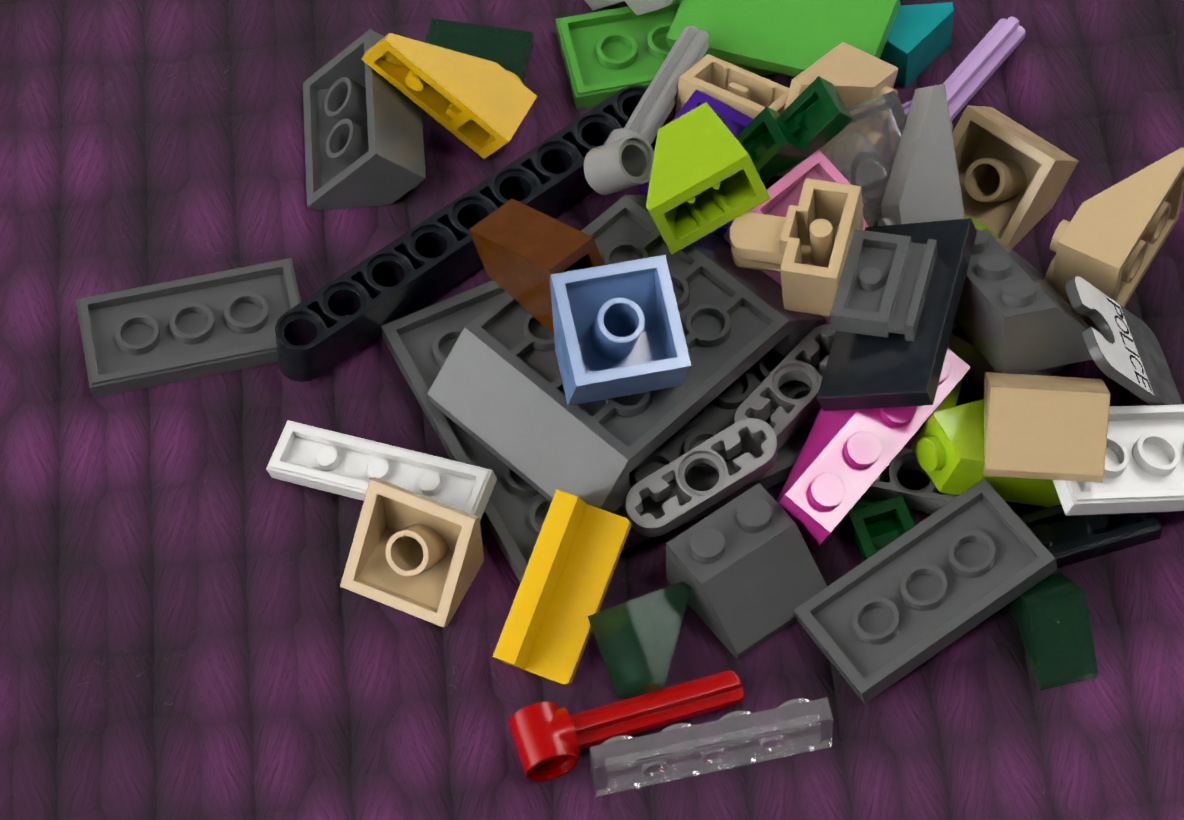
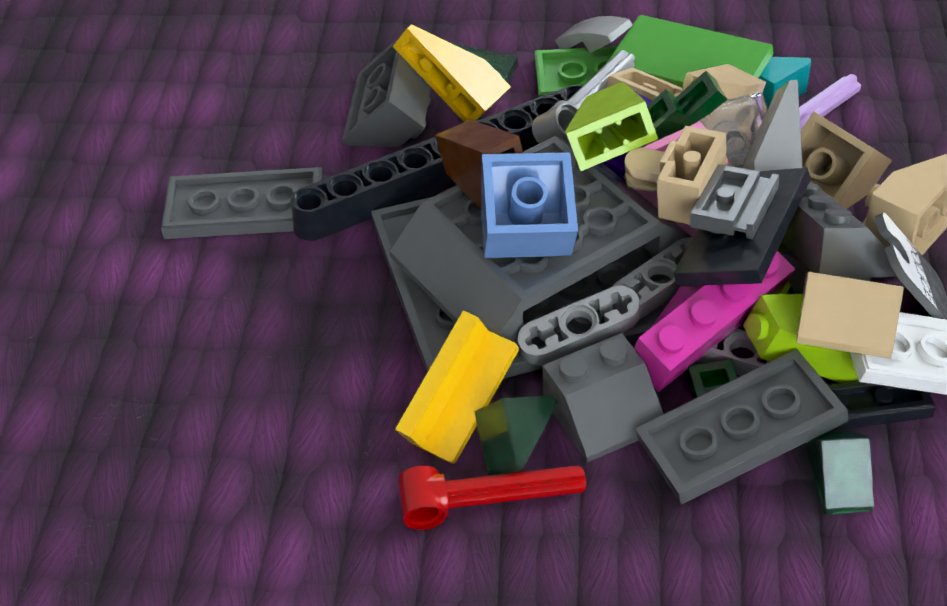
camera: 10 degrees right, 10 degrees down
white tile [266,420,497,520] -> none
tan slope [340,477,484,628] -> none
clear plate [590,697,833,797] -> none

